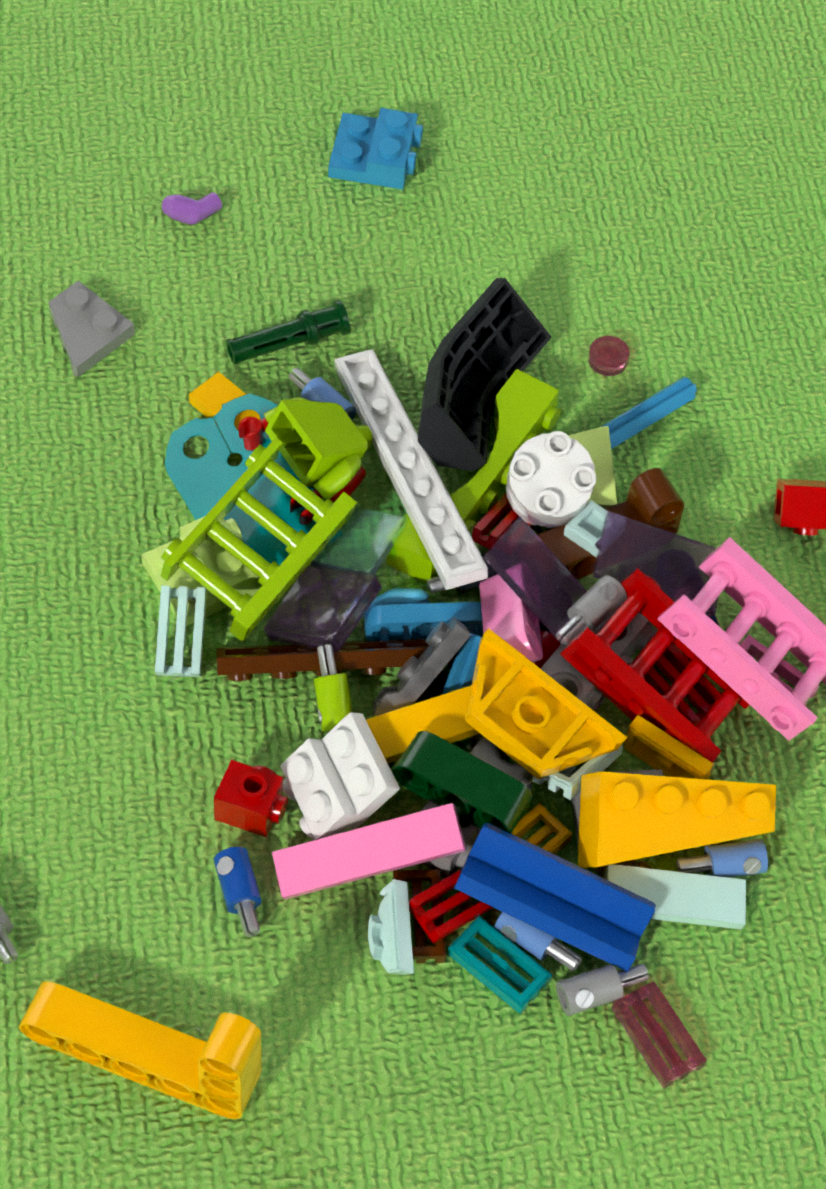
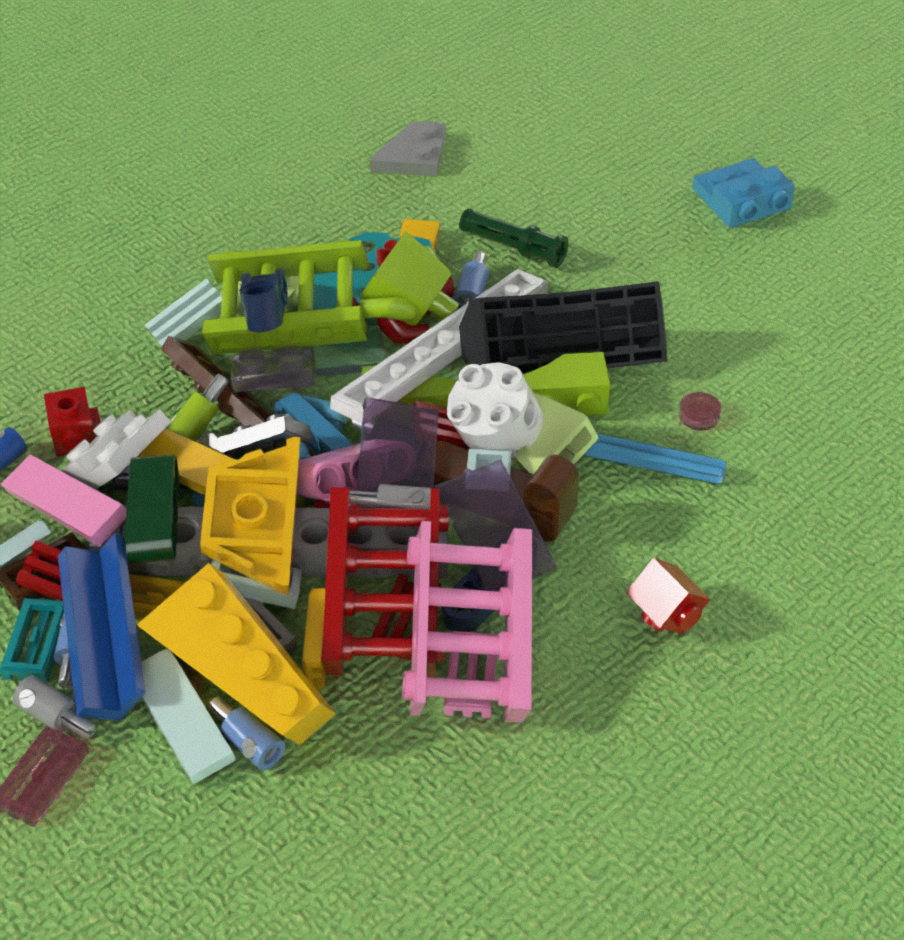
camera: 60 degrees right, 10 degrees down
medium lavender arm [161,192,222,225] -> none
none -> dark blue piece [239,268,288,332]

